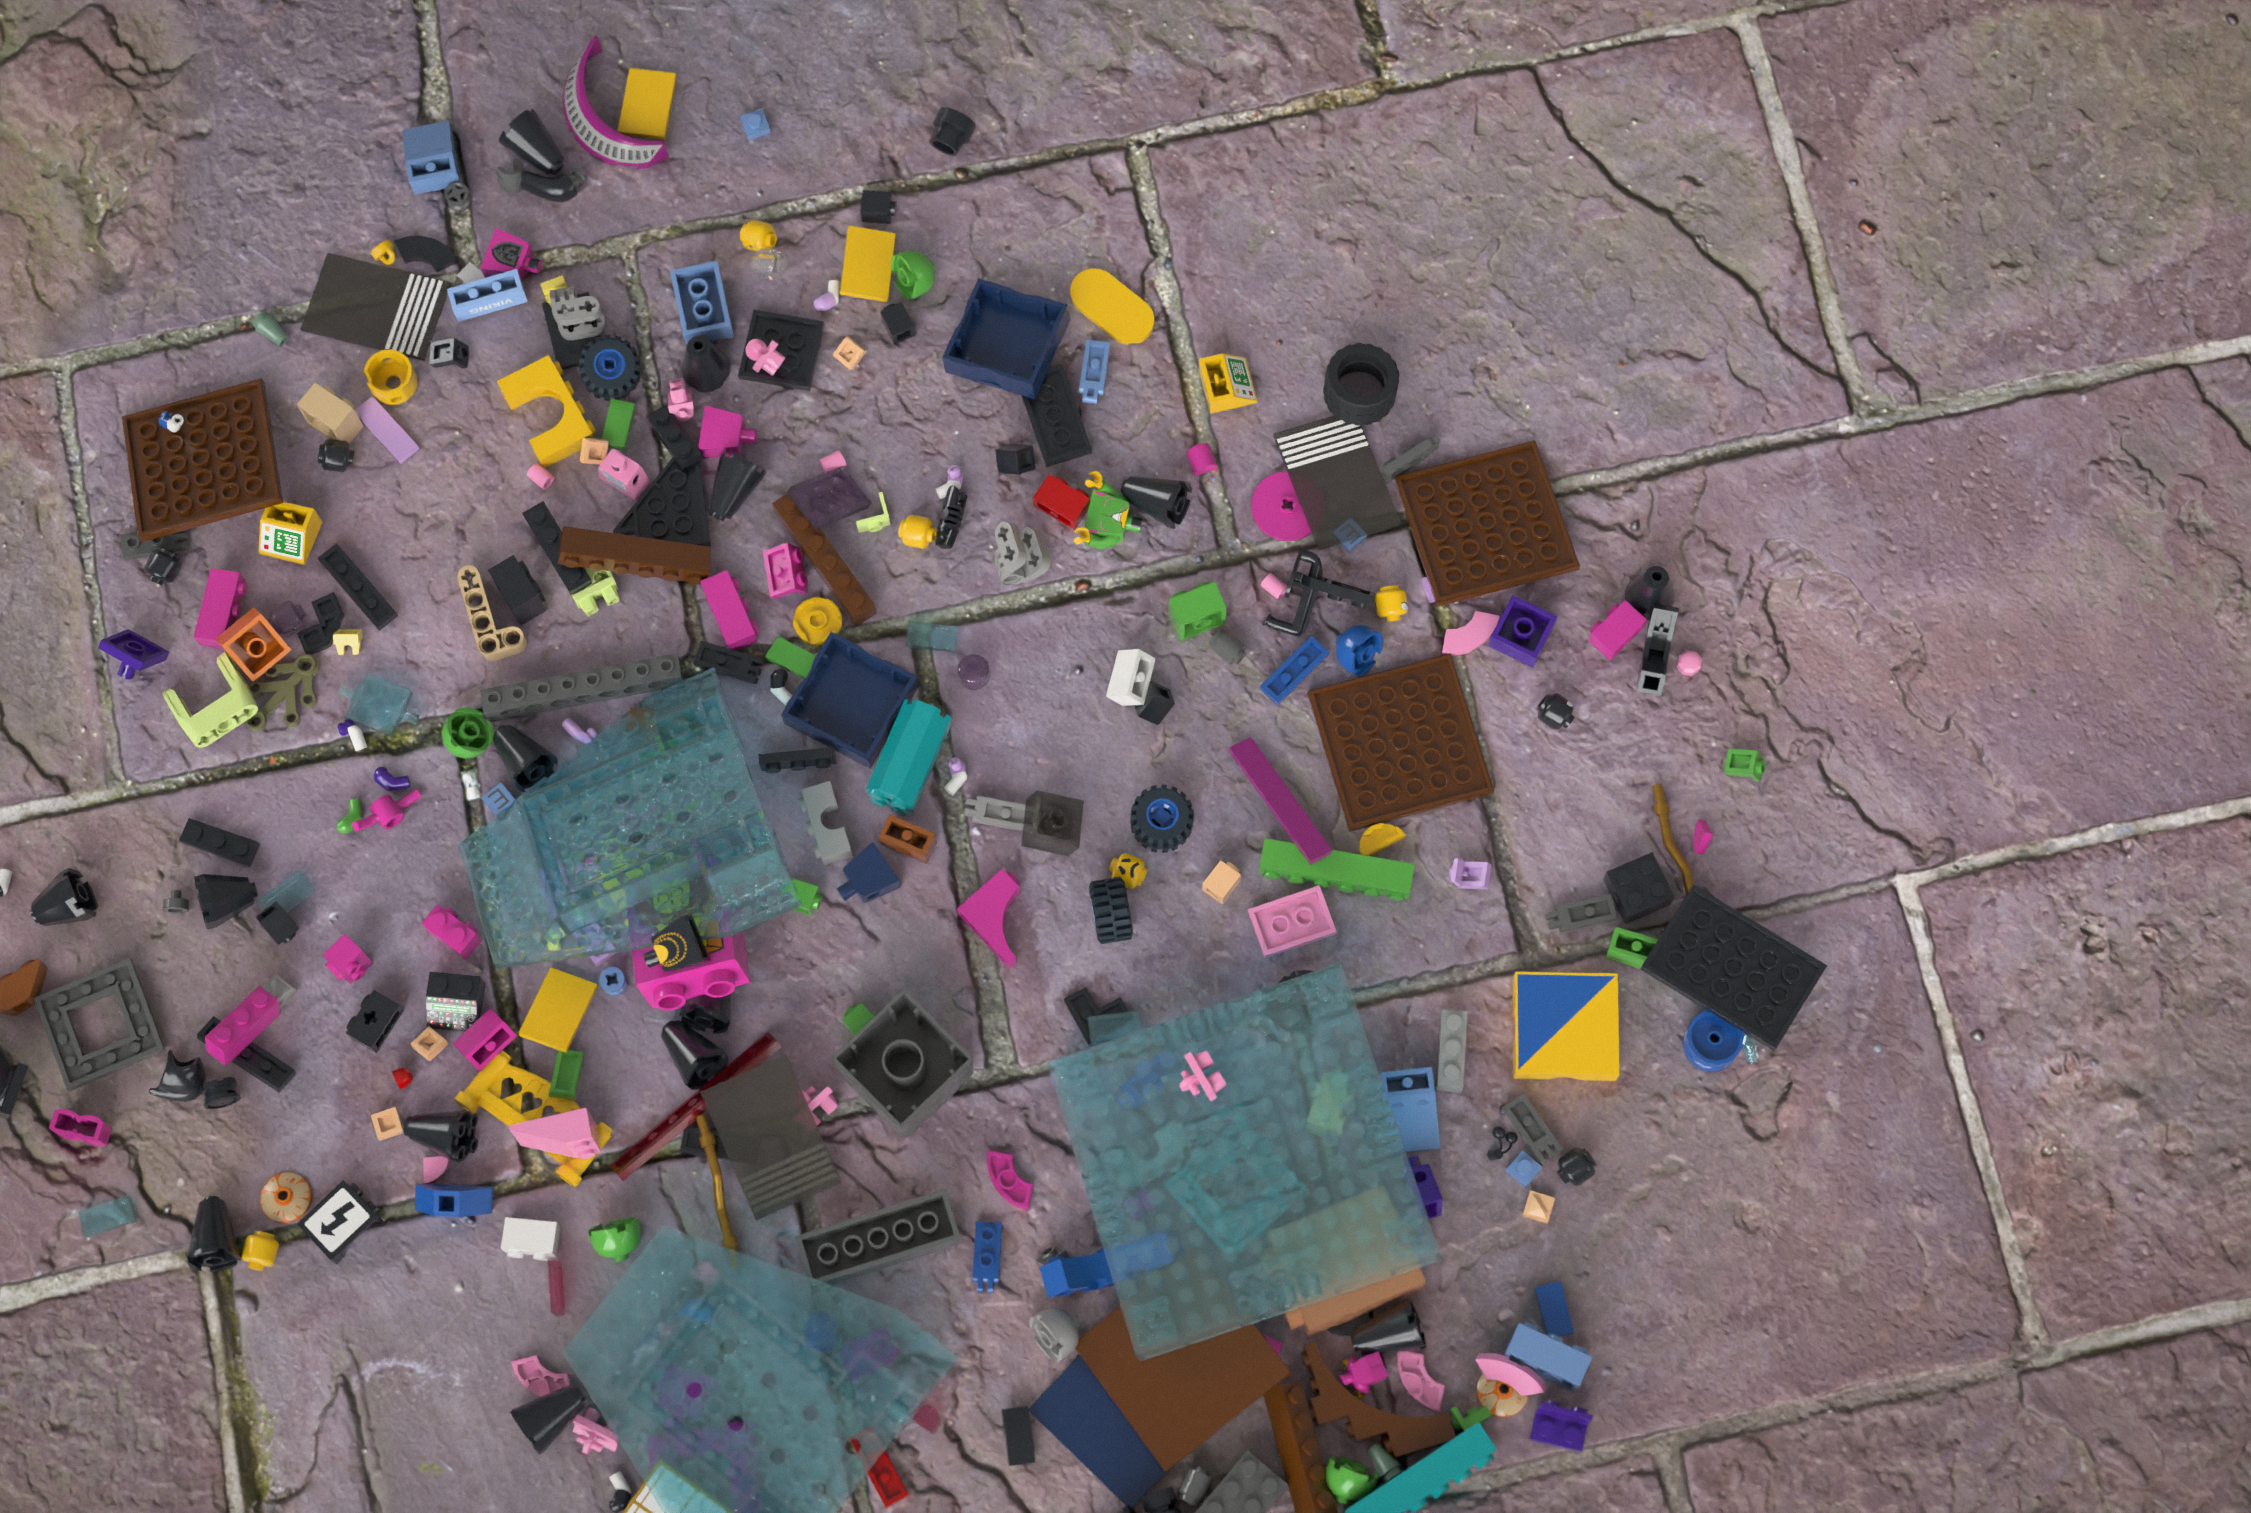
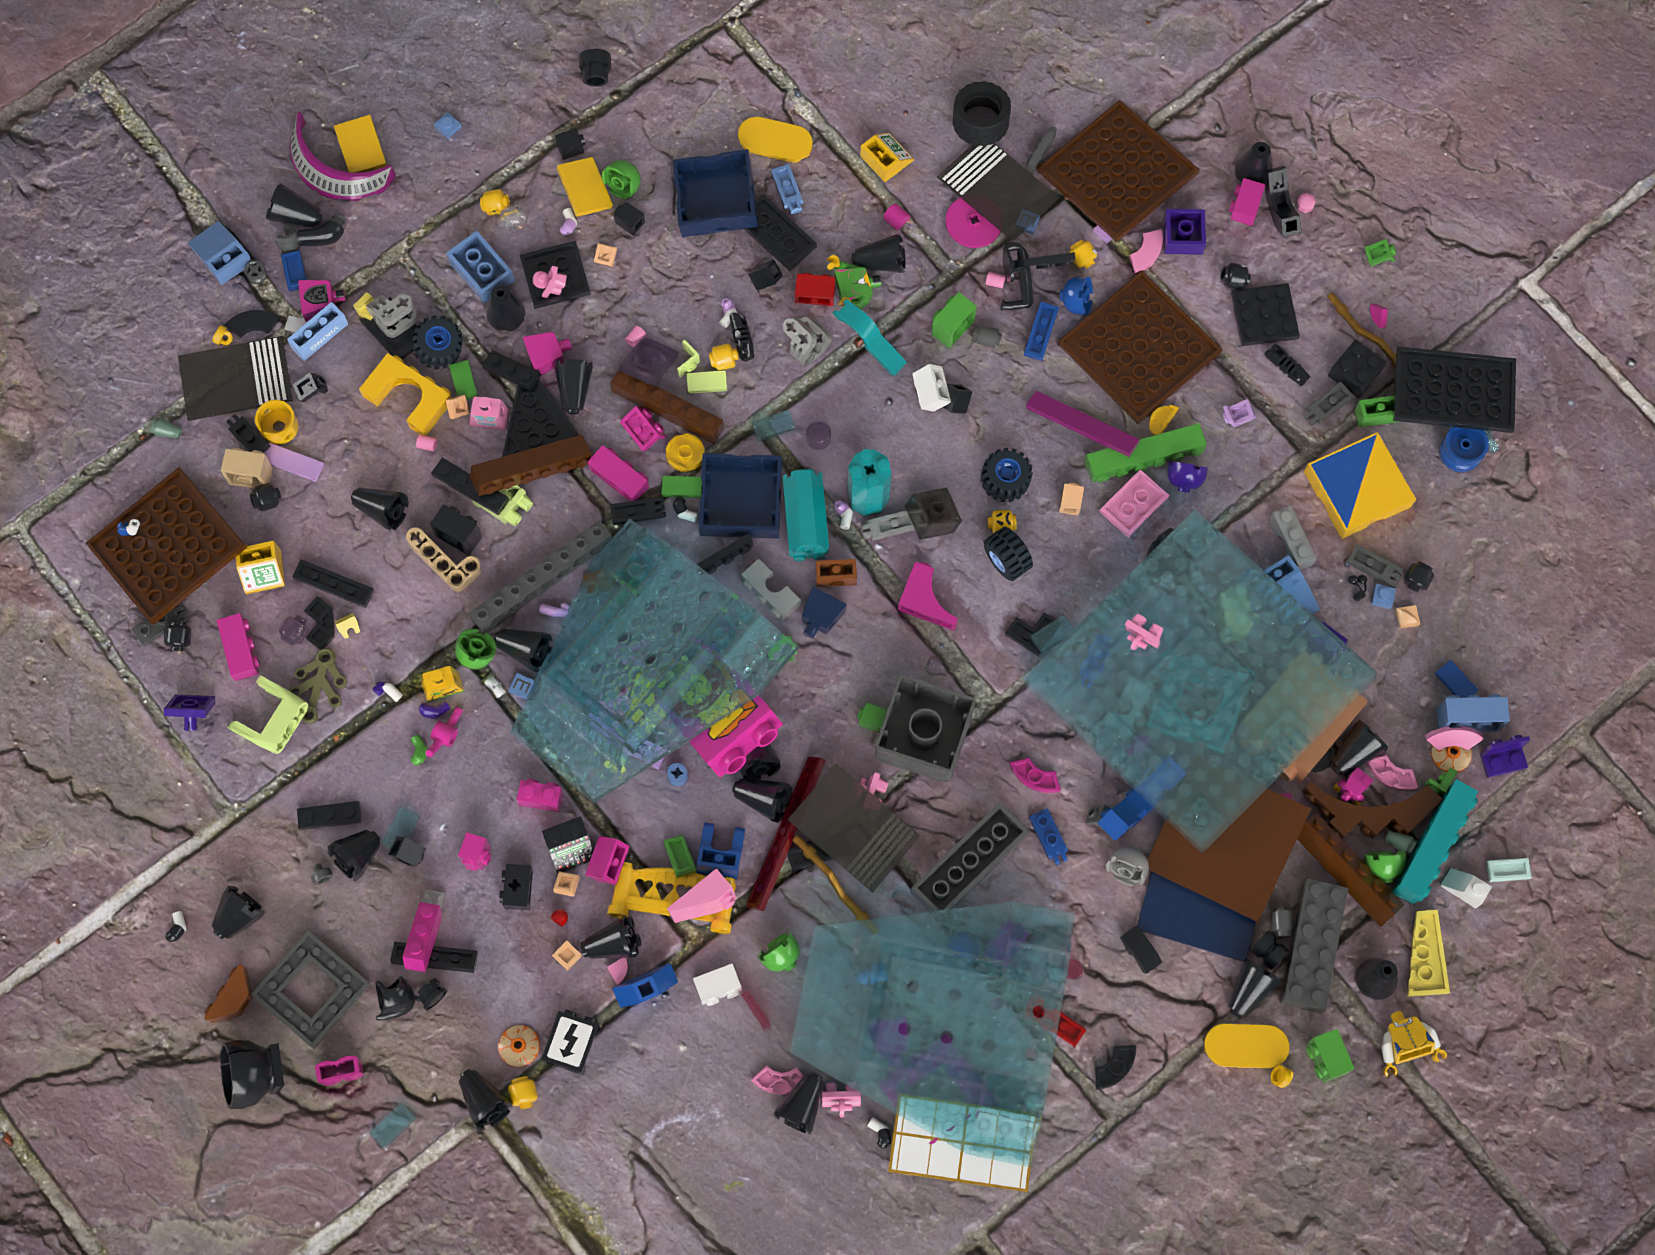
camera: 30 degrees left, 0 degrees up
orange brick [215,607,291,682] -> none
clear light blue plate [338,673,419,737] -> none
yellow tile [519,967,598,1053] -> none
black torso [643,915,711,972] -> none
bright pink hips [667,378,694,421] -> none
none -> black hinge [226,414,271,453]
none -> blue tile [281,250,307,291]
none -> black cone [351,487,409,531]
none -> yellow torso [422,666,464,702]
none -> yellowish green tile [687,370,727,394]
none -> blue brick [696,822,745,879]
none -> teal piece [832,299,907,376]
none -> teal brick [847,449,892,517]
none -> dark purple cylinder [1167,461,1208,493]
none -> black plate [1231,283,1300,346]
none -> black hinge [1264,344,1310,386]

